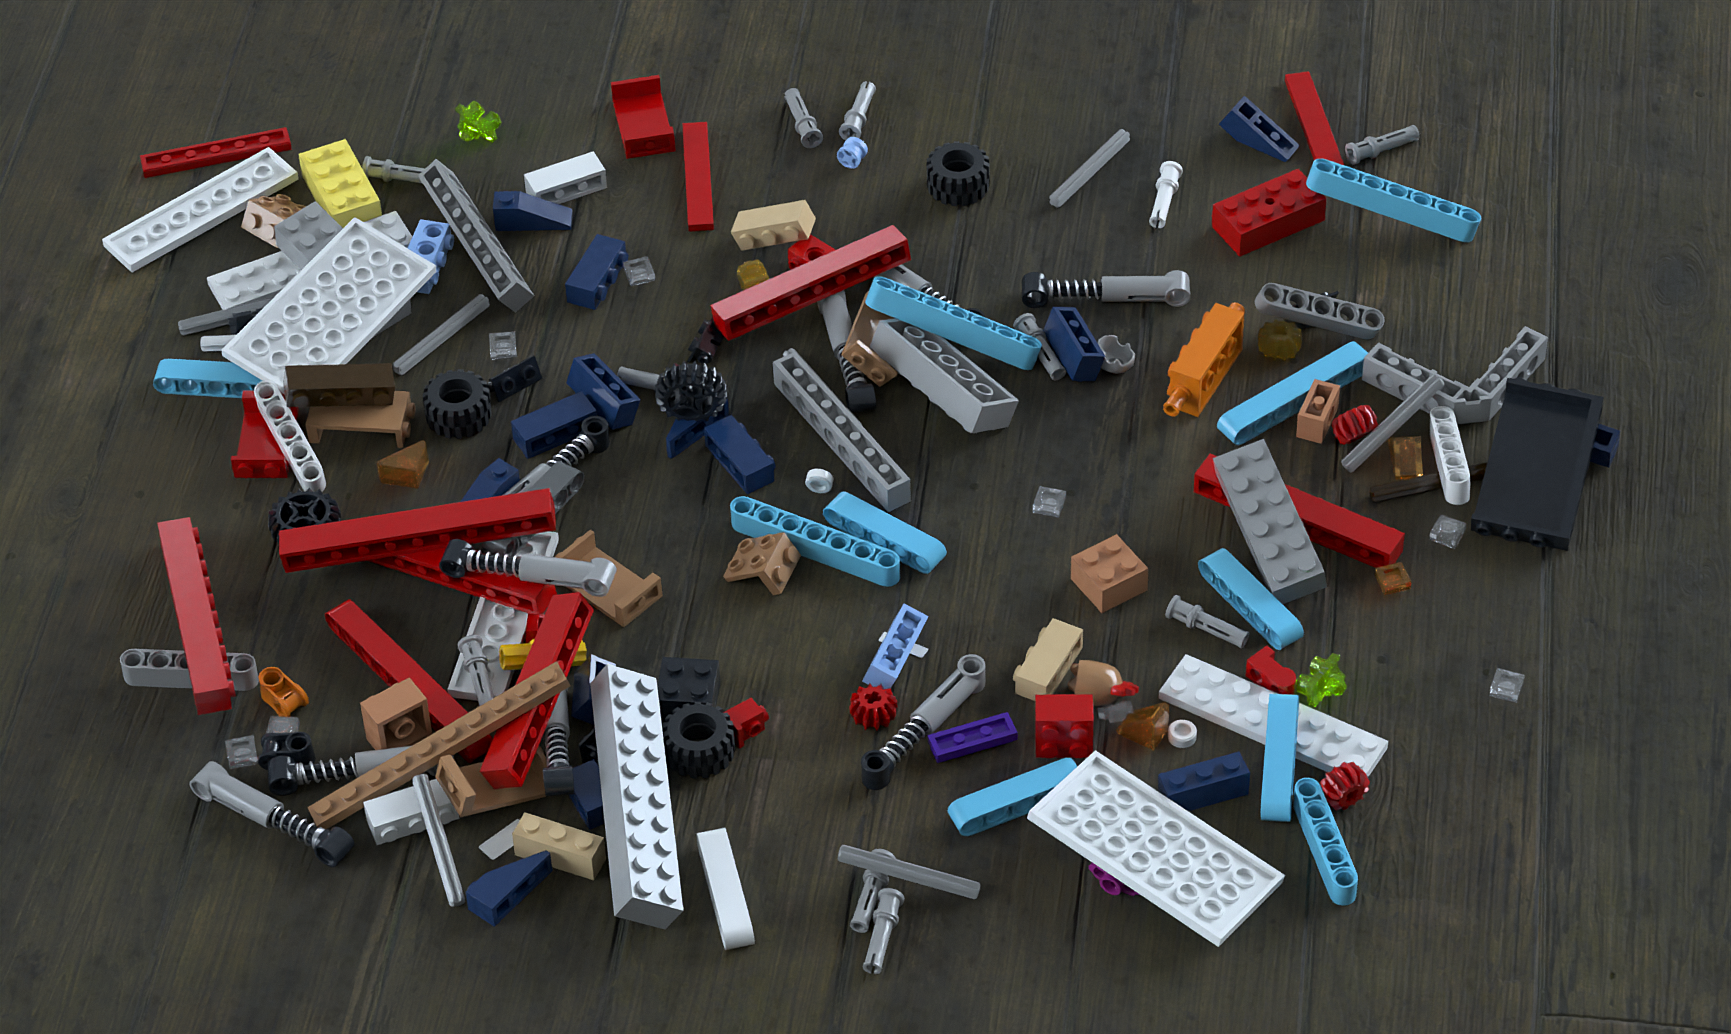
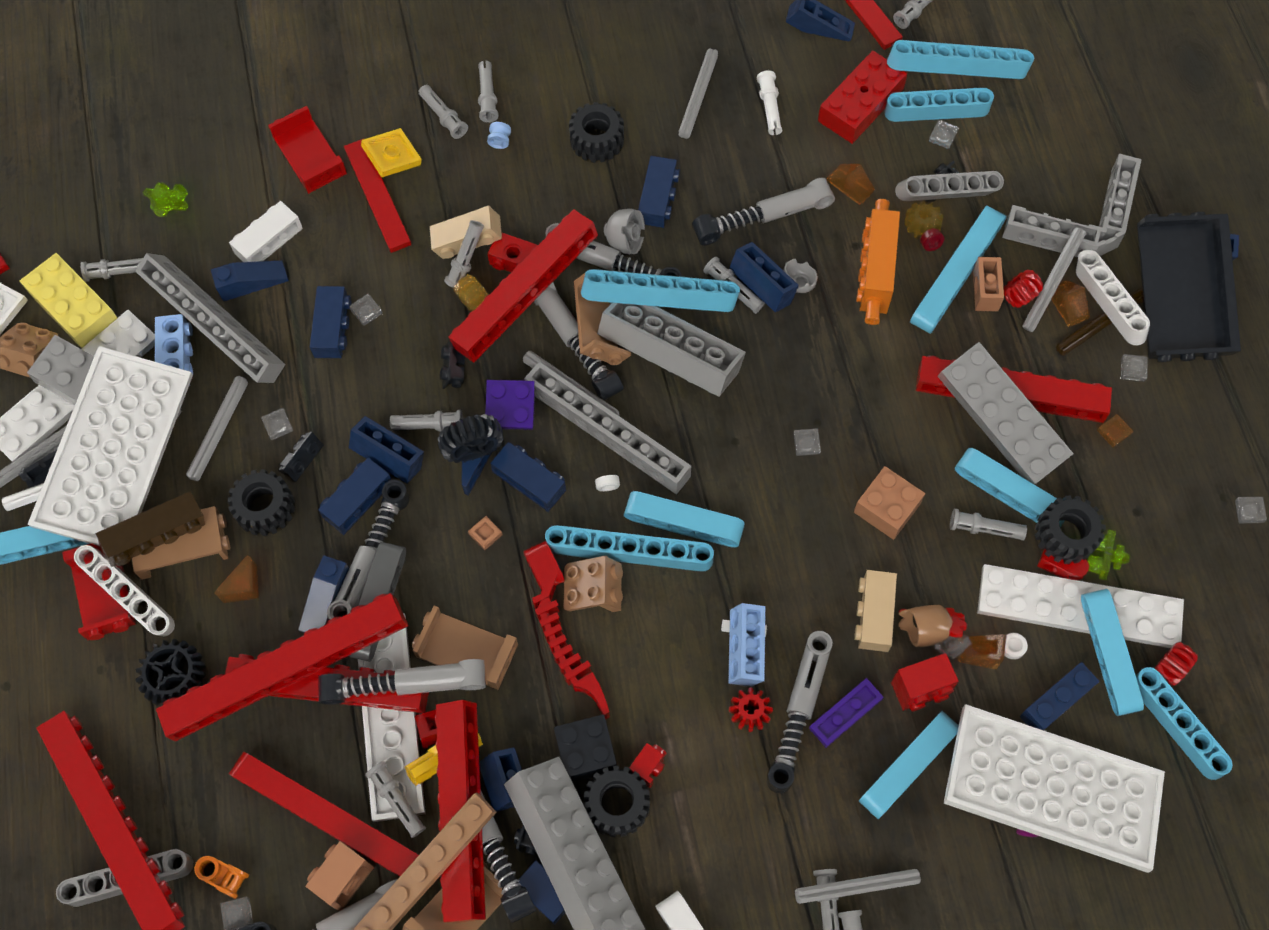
camera: 20 degrees left, 20 degrees up
none -> yellow plate [361,128,422,177]
none -> light grey pin [444,220,484,289]
none -> nougat tile [468,516,503,550]
none -> dark purple plate [485,380,535,430]
none -> red piece [523,541,610,720]
none -> light grey cylinder [604,209,645,254]
none -> dark blue brick [638,156,680,228]
none -> clear orange slope [826,164,875,205]
none -> medium azure beam [885,88,994,122]
none -> dark red tile [920,228,944,251]
none -> clear plate [929,120,959,149]
none -> black tyre [1035,495,1106,564]

